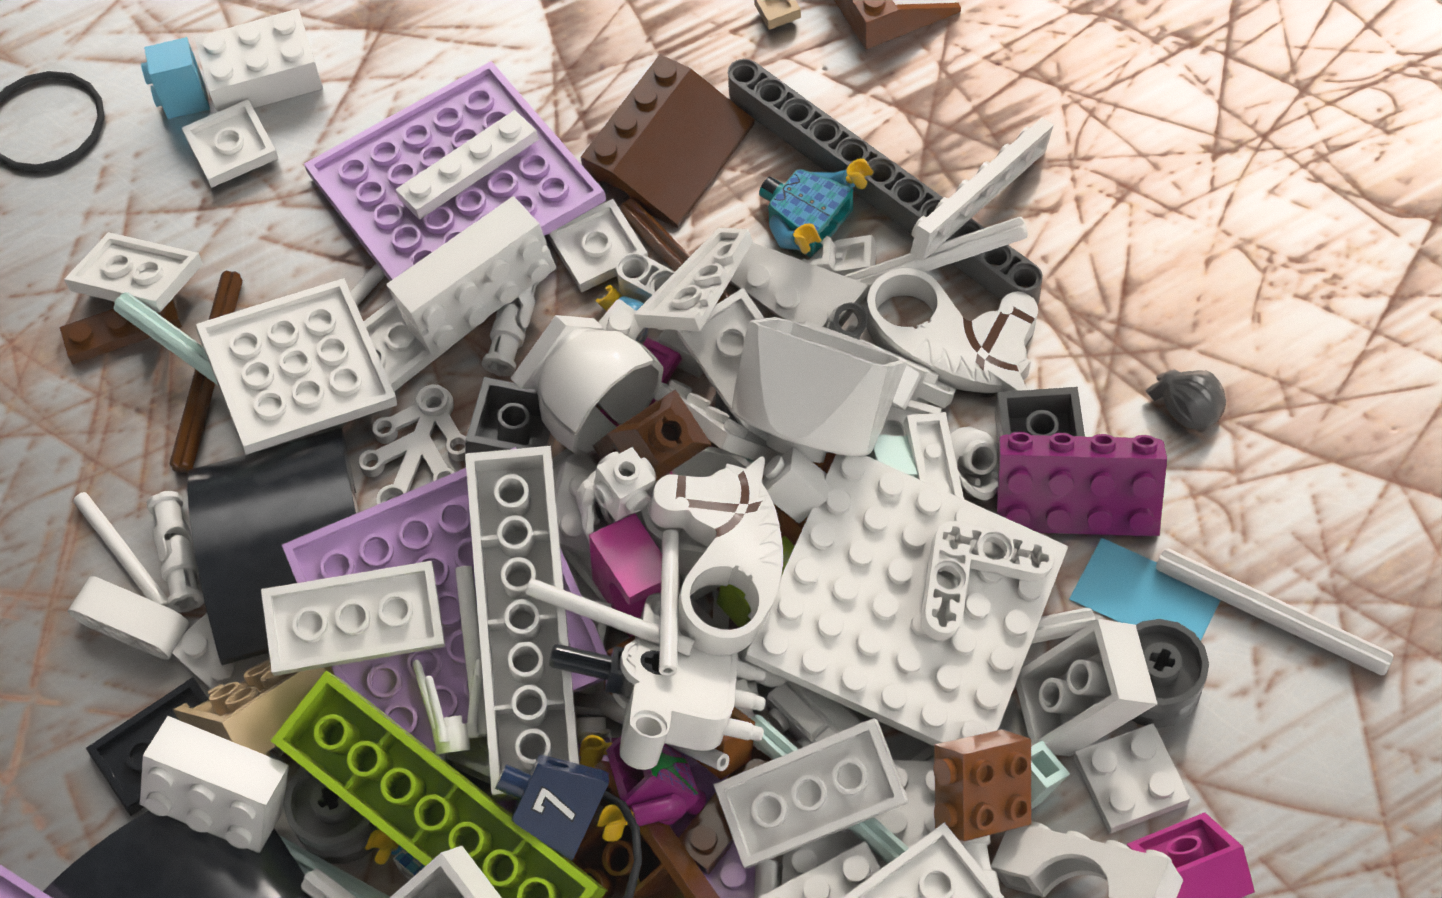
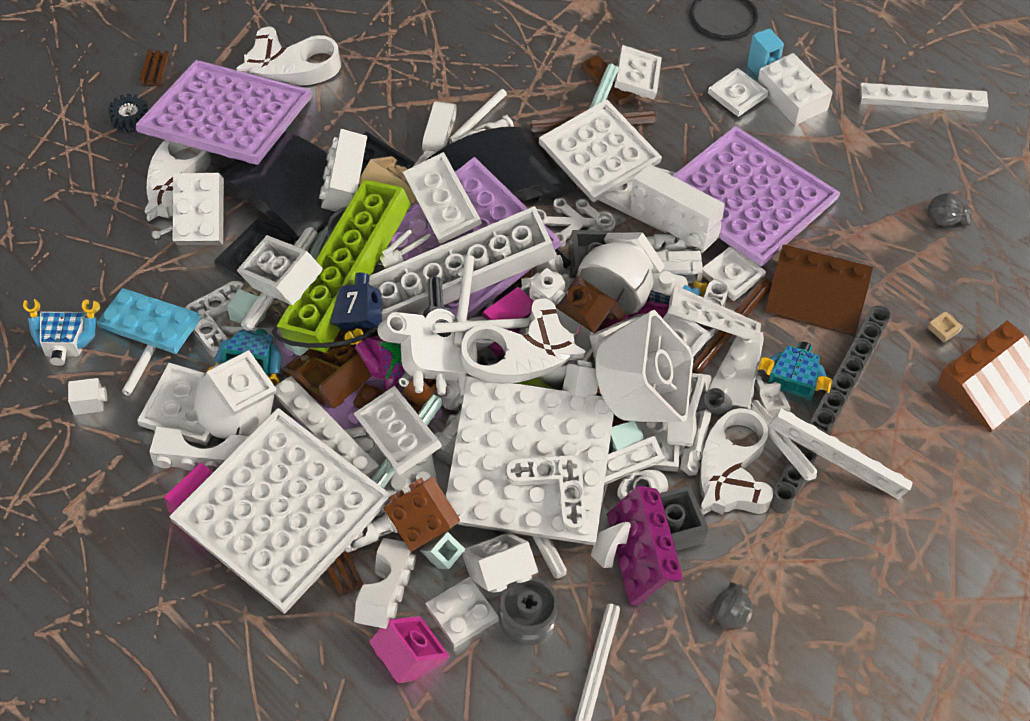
camera: 70 degrees right, 5 degrees down
white plate [395,110,539,220] -> none
medium azure sticker [1069,537,1221,641] -> none
none -> white slope [591,522,631,568]
none -> white brick [656,249,703,284]

